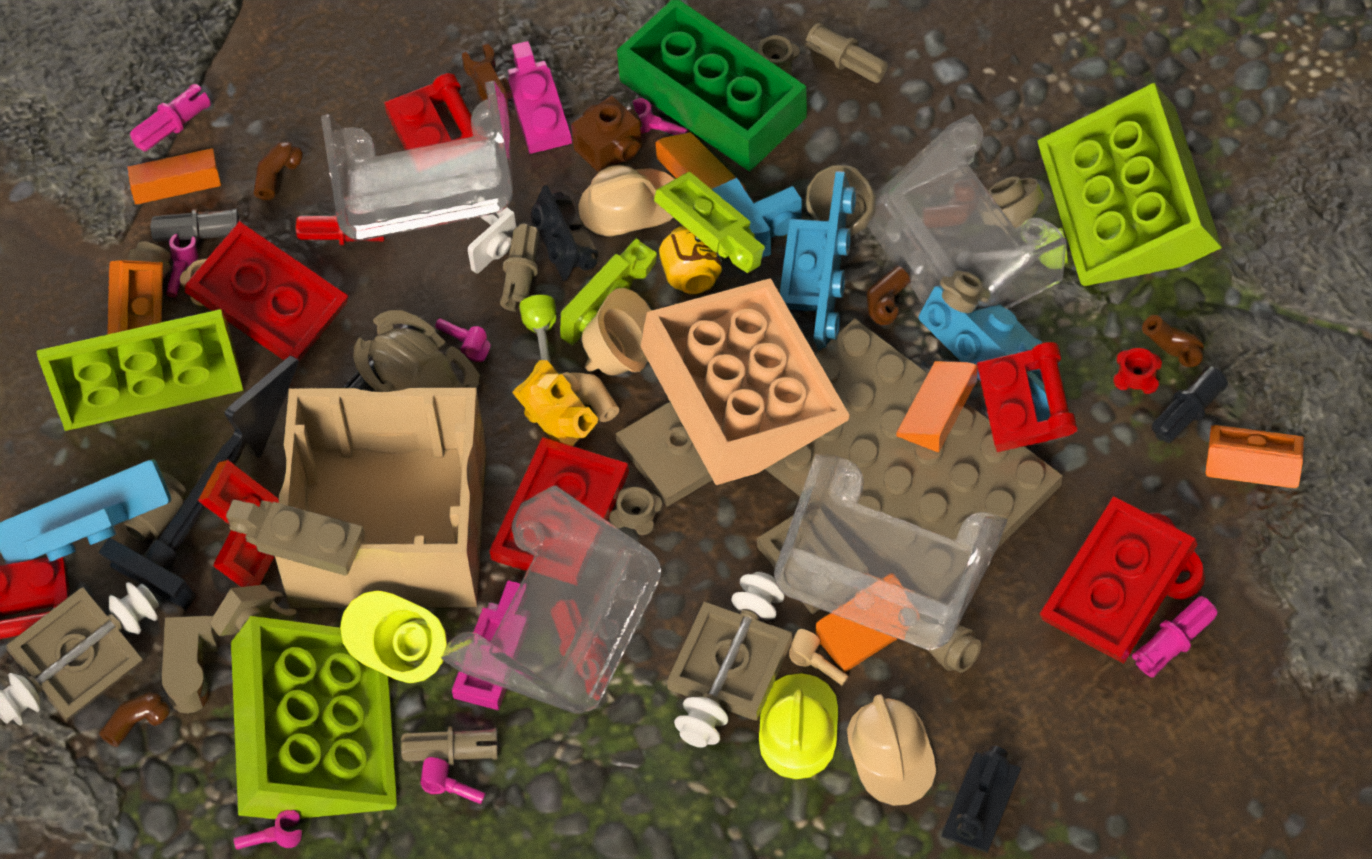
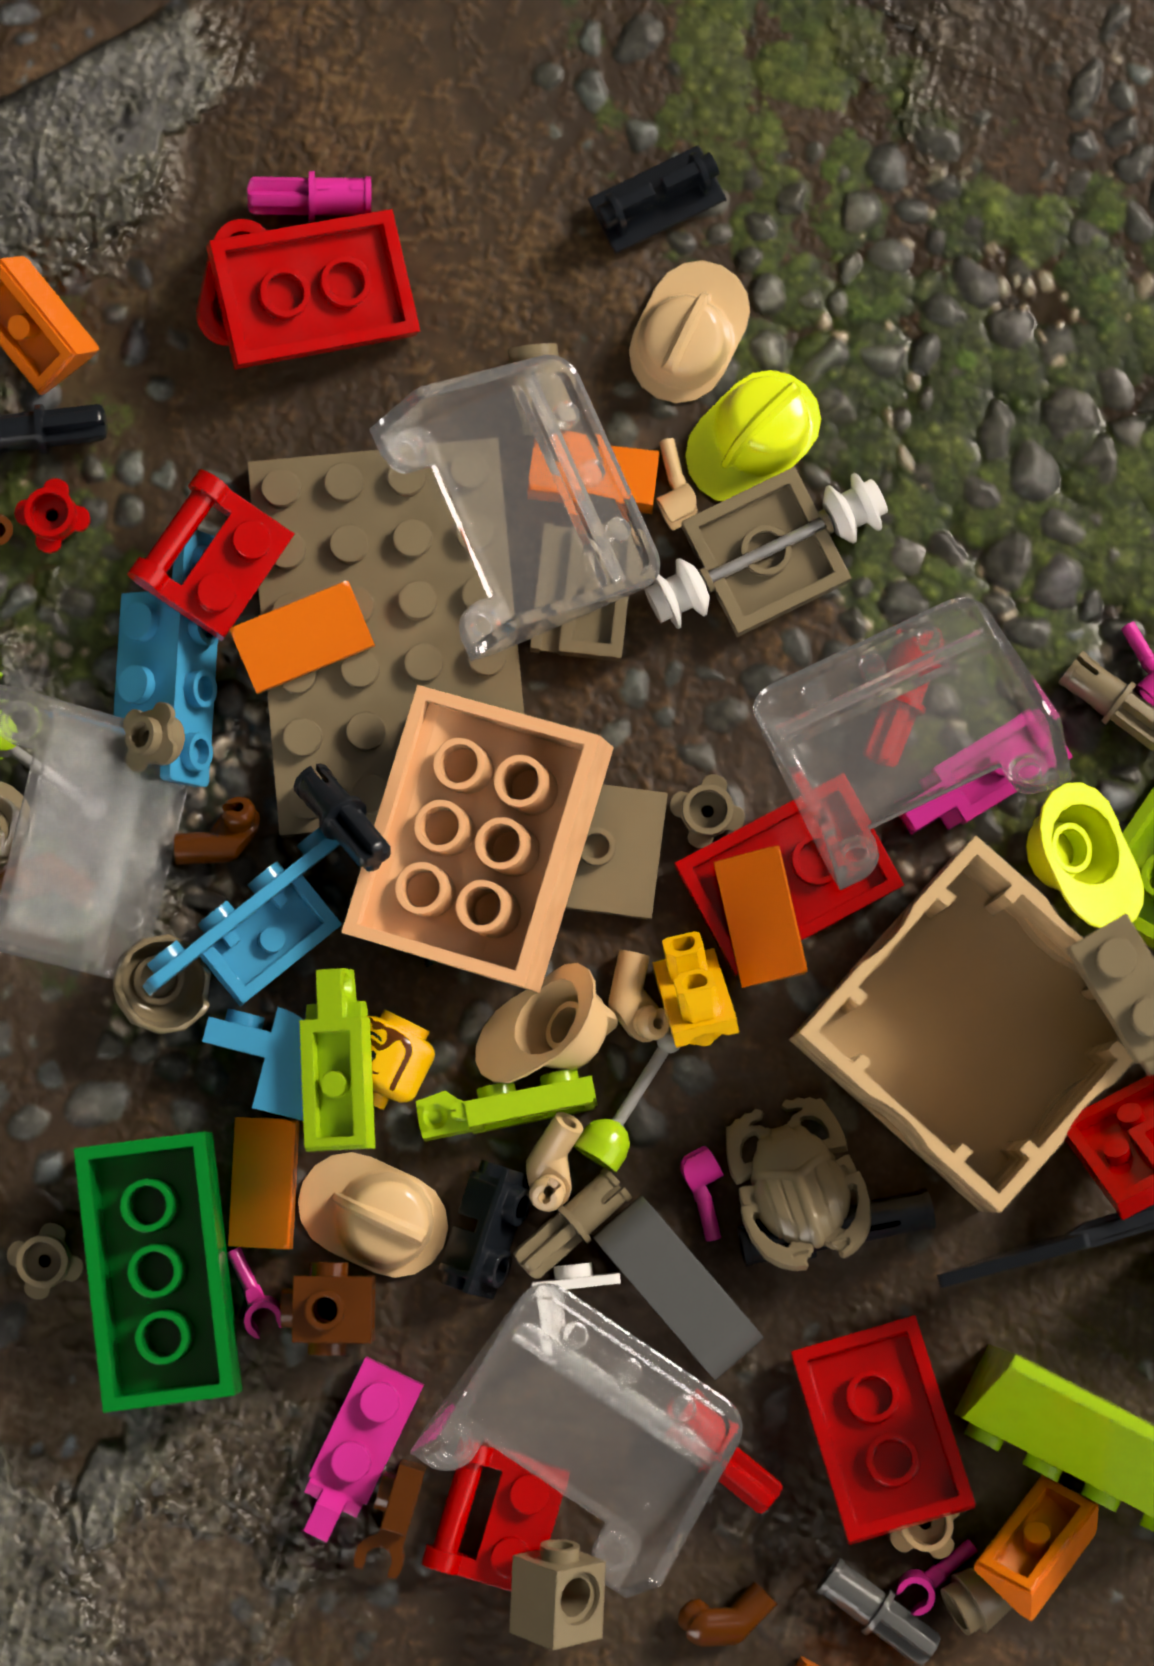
camera: 145 degrees left, 25 degrees up
none -> black axle [294,763,391,872]
none -> dark tan brick [509,1539,606,1650]
none -> tan arm [526,1112,583,1212]
none -> dark grey beam [593,1195,764,1381]
none -> orange slope [714,845,807,988]

